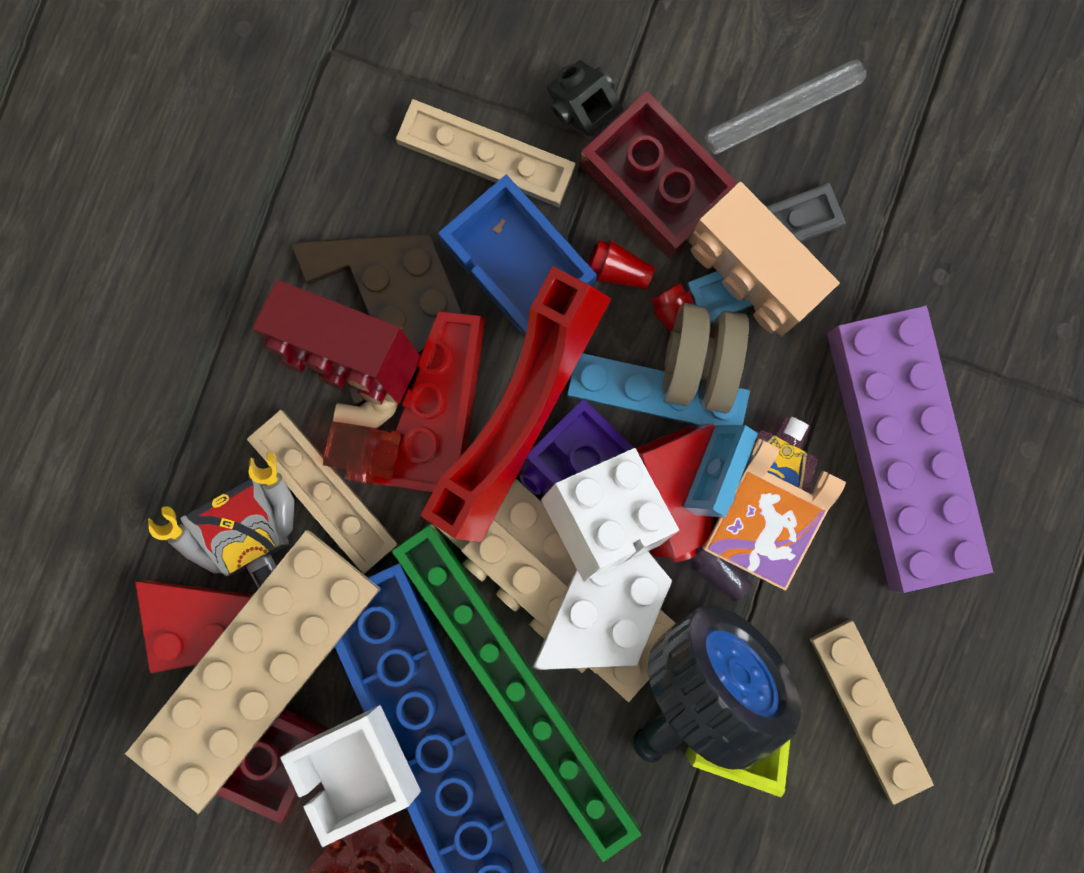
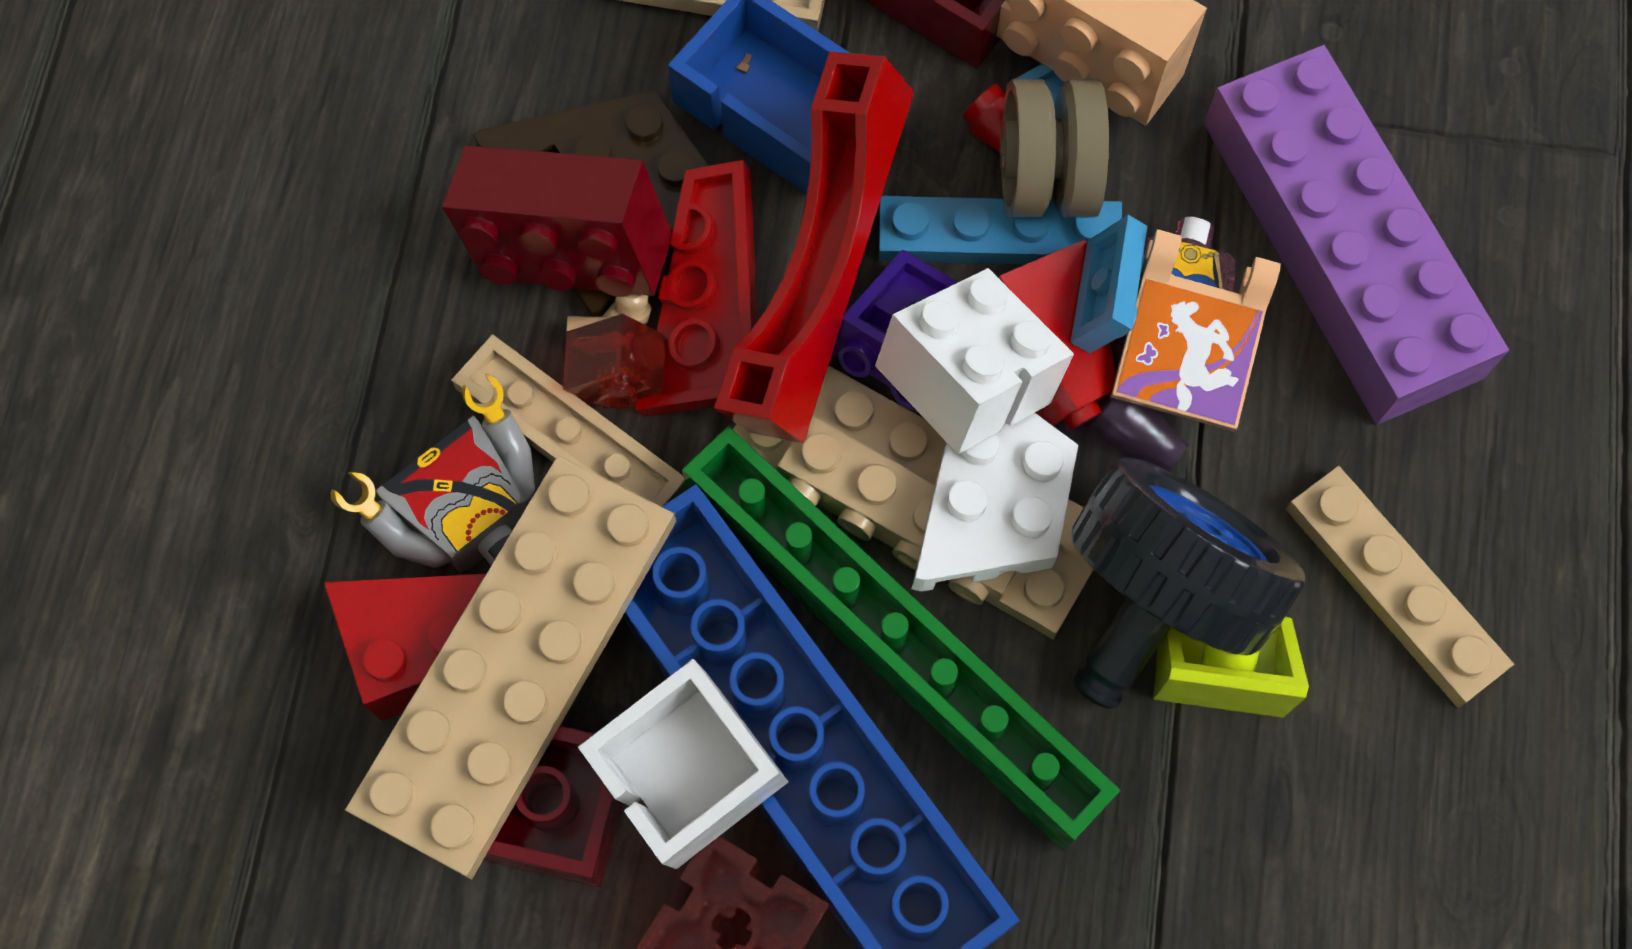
camera: 10 degrees left, 15 degrees down
red cone [587,239,655,290] -> none

